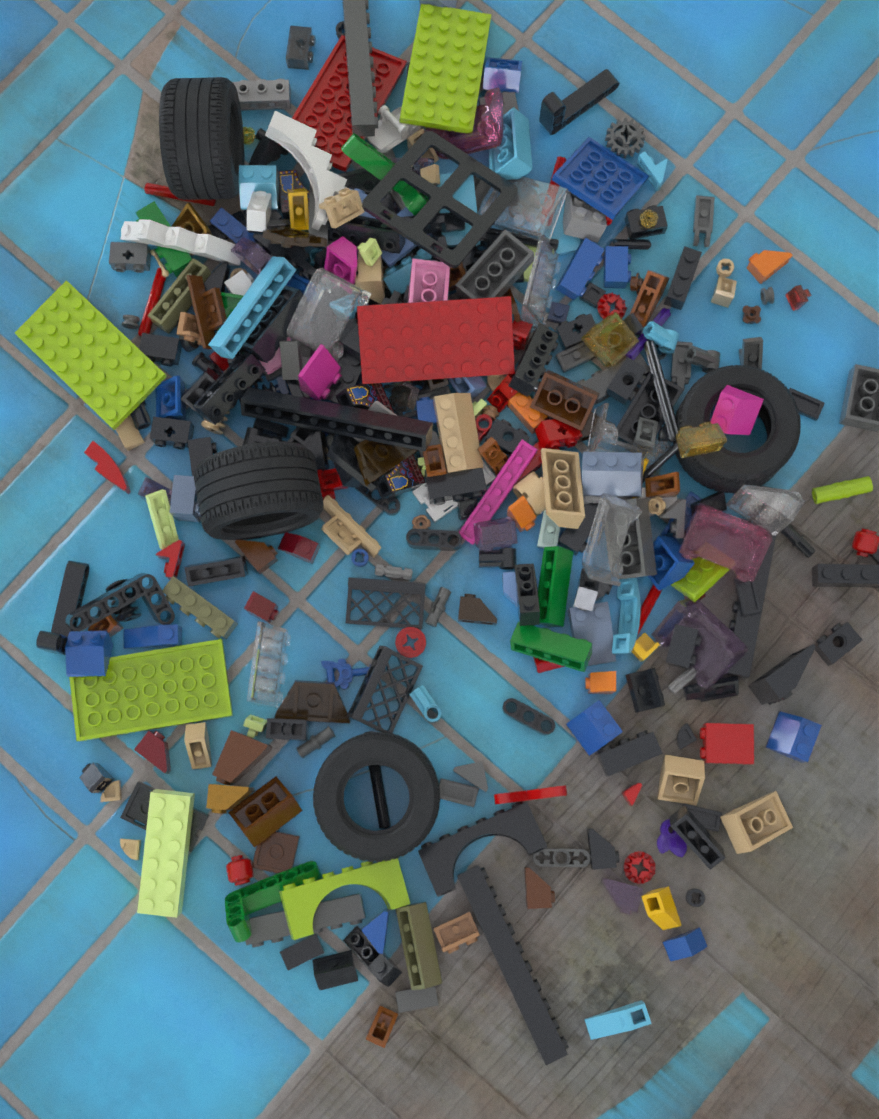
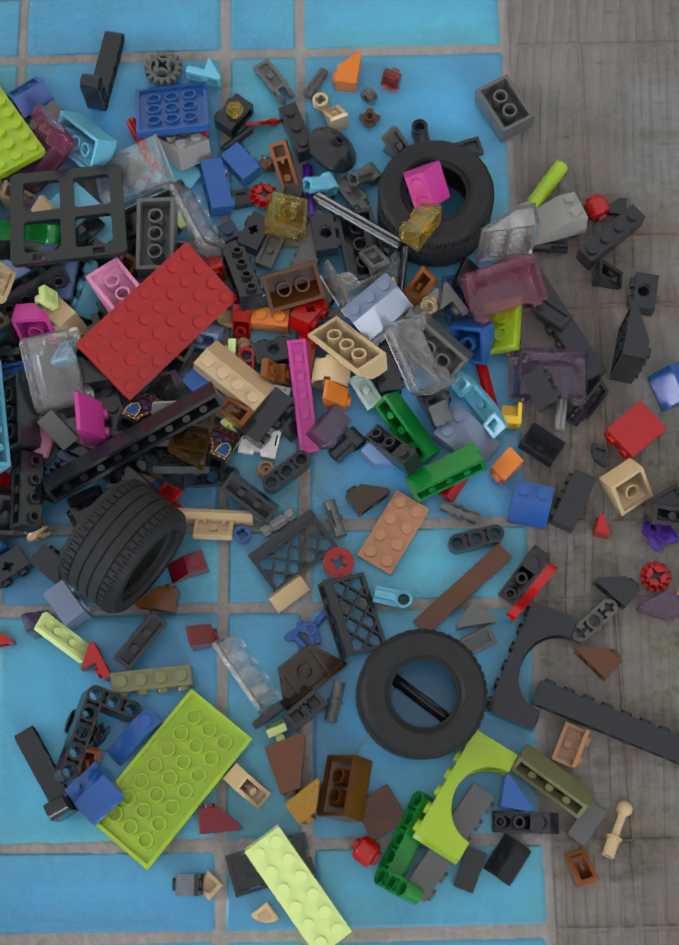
camera: 40 degrees left, 5 degrees down
none -> black brick [220,471,280,524]
none -> red piece [242,118,281,127]
none -> black tile [252,698,293,729]
none -> tan slope [267,574,310,613]
none -> dark grey axle [303,67,328,99]
none -> black dish [307,127,356,174]
none -> nougat plate [357,490,430,576]
none -> black piece [411,119,430,144]
none -> reddish brown tile [413,543,512,630]
none -> dark grey pin [439,499,479,525]
none -> black slope [498,545,551,606]
none -> light grey slope [522,192,588,246]
none -> black slope [592,258,623,290]
none -> tan pin [601,800,633,859]

